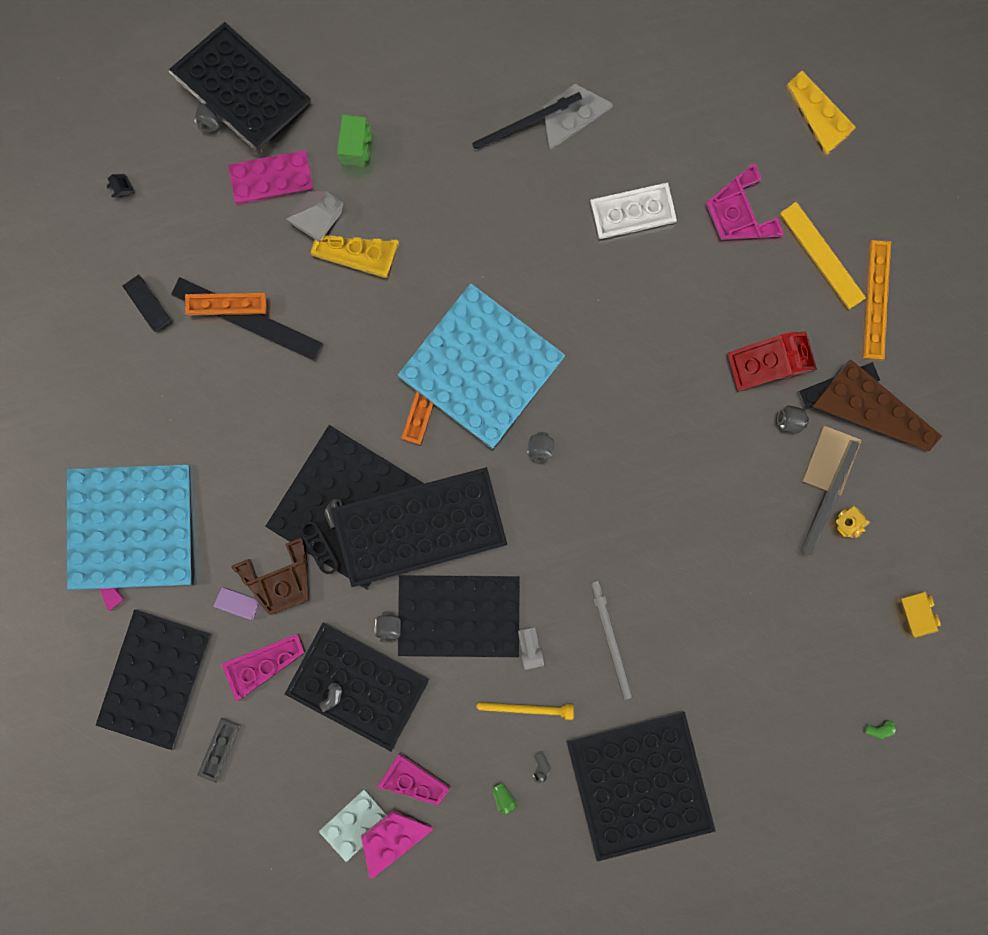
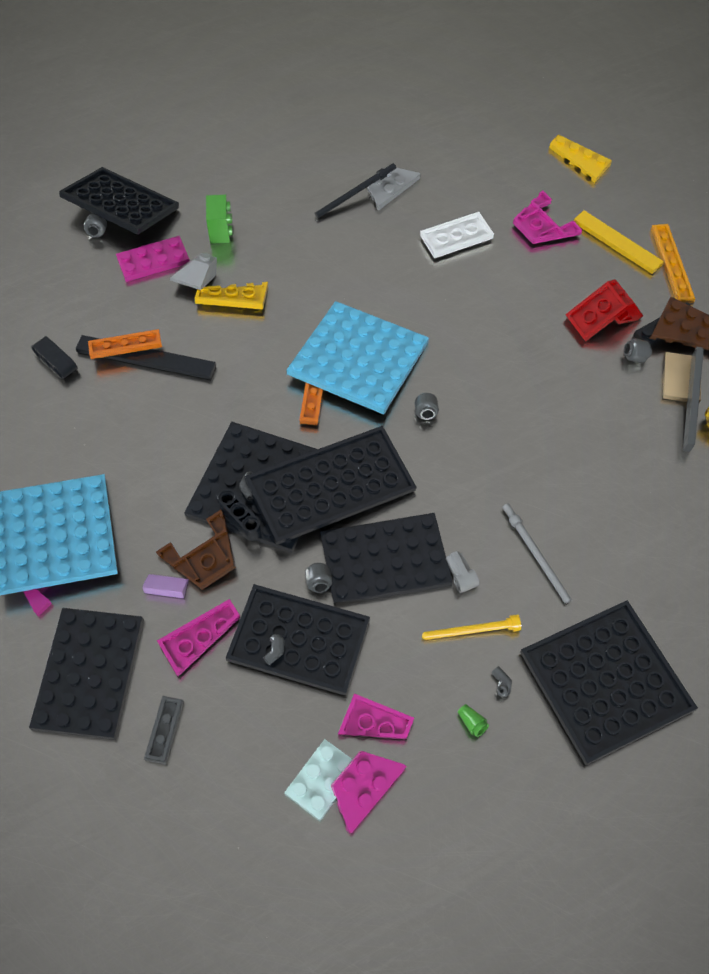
camera: 15 degrees left, 25 degrees down
black tile [106,174,134,197] -> none

